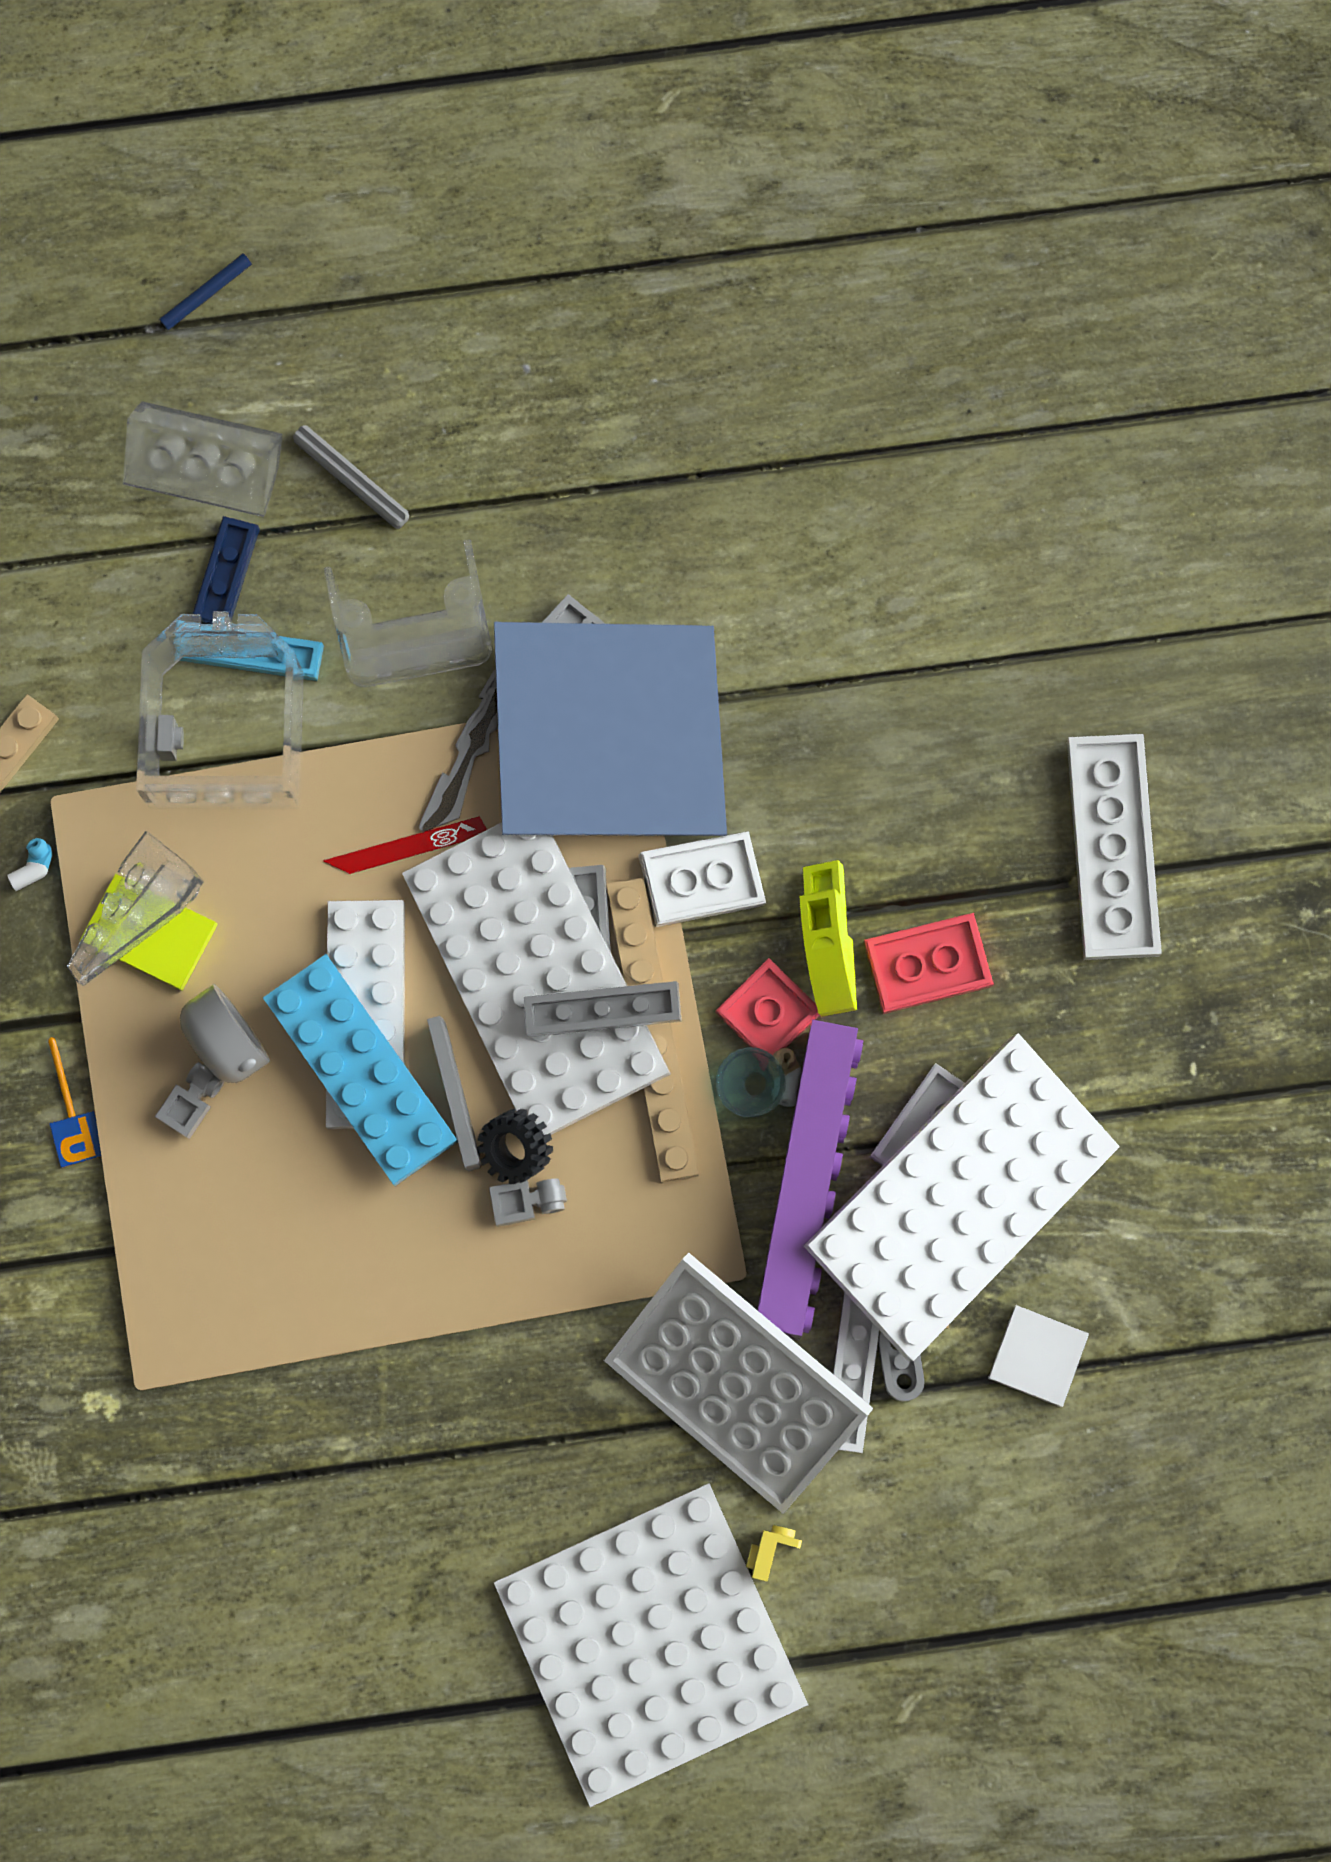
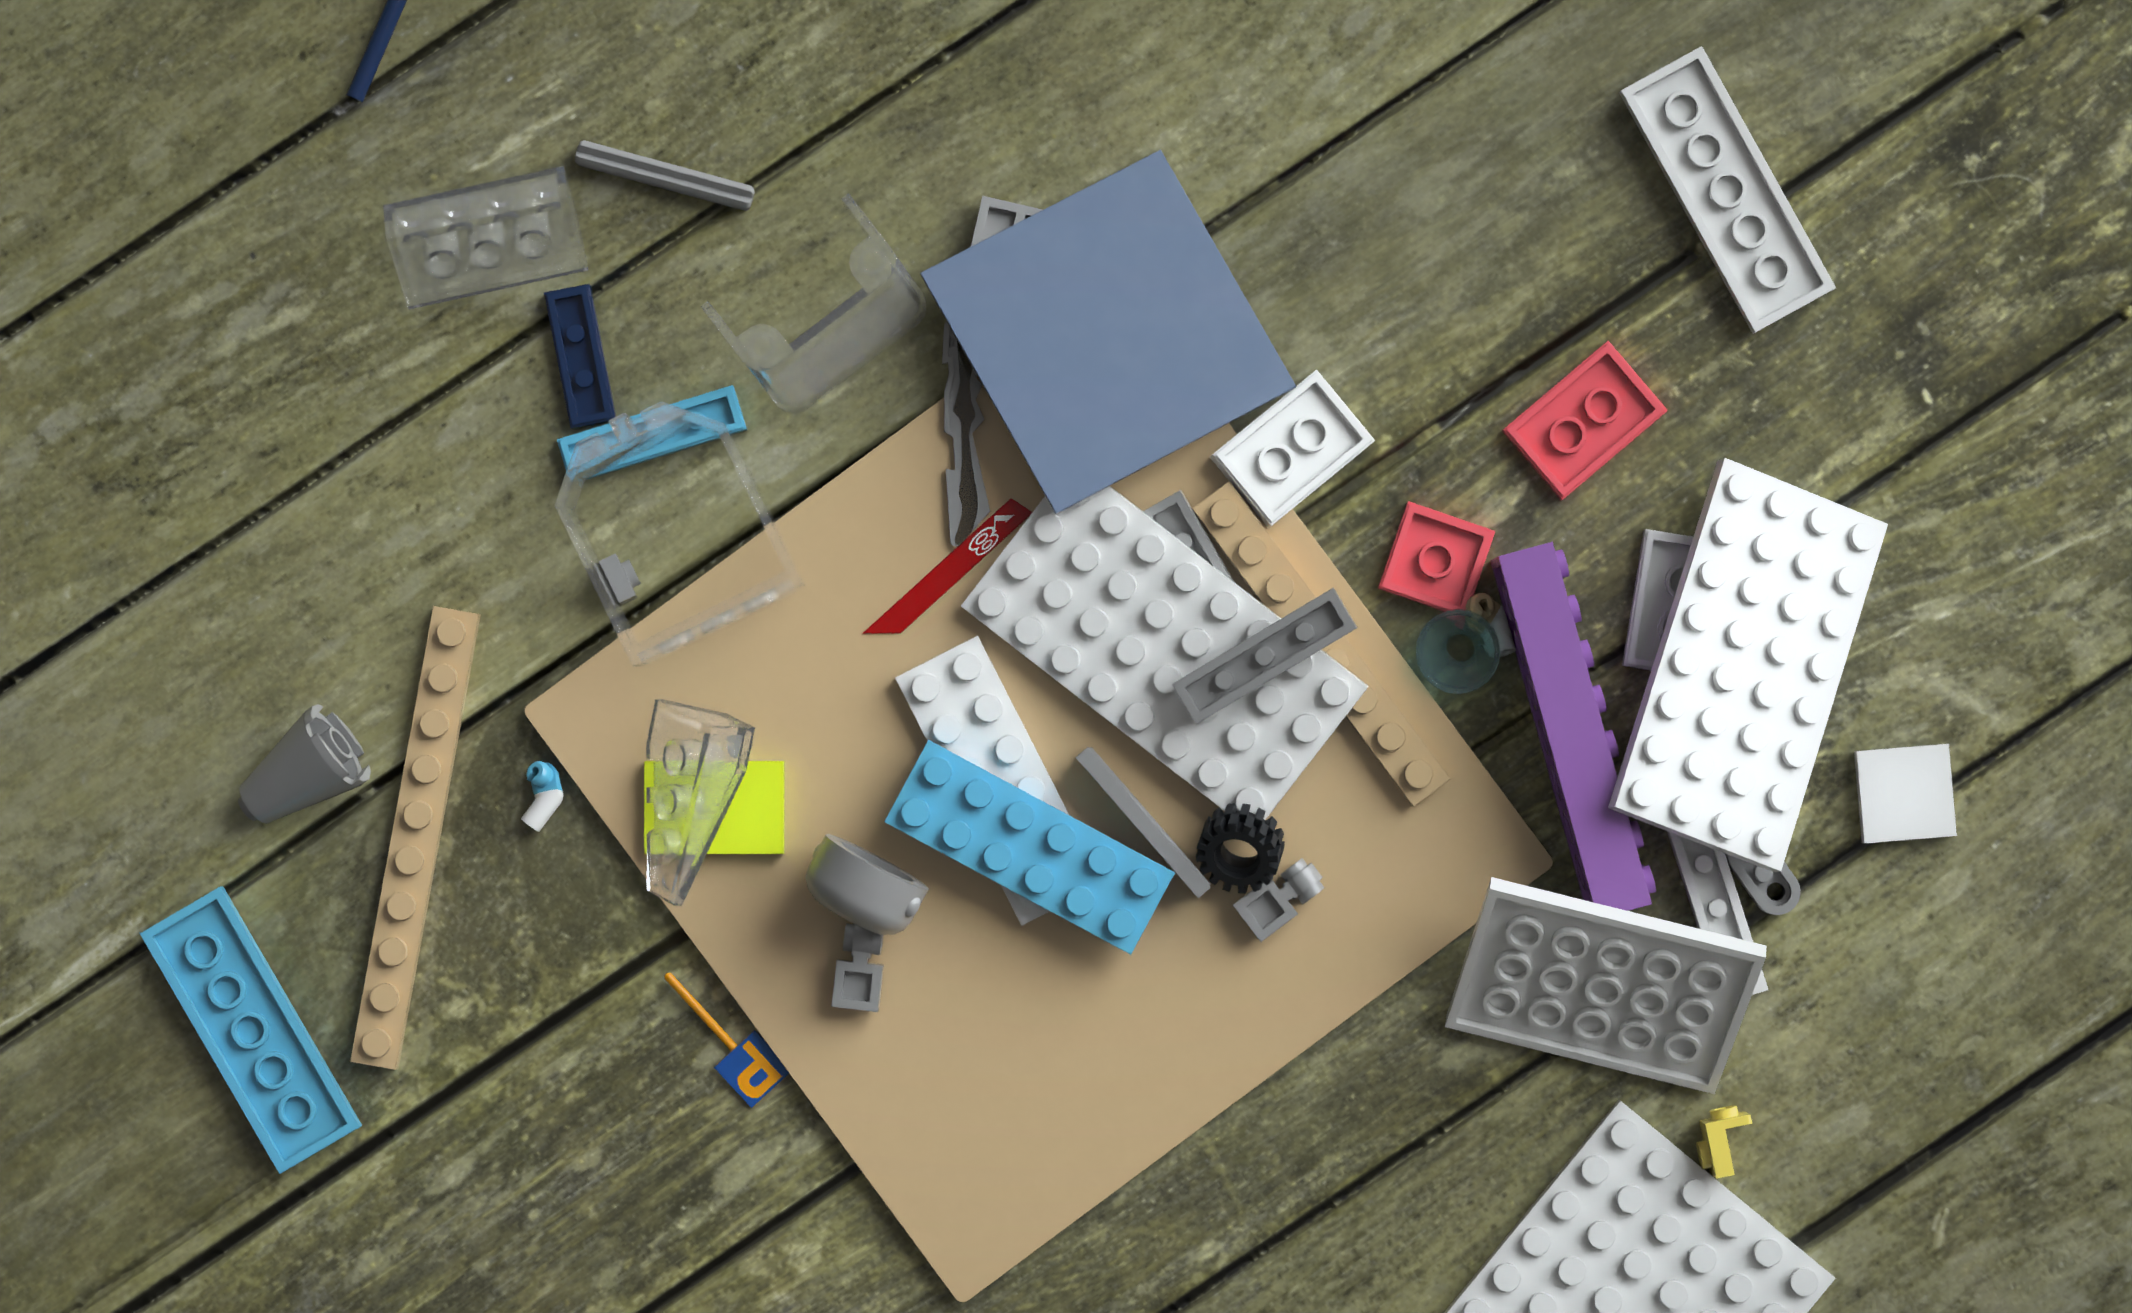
camera: 30 degrees left, 10 degrees up
neon yellow slope [799,860,857,1017] -> none

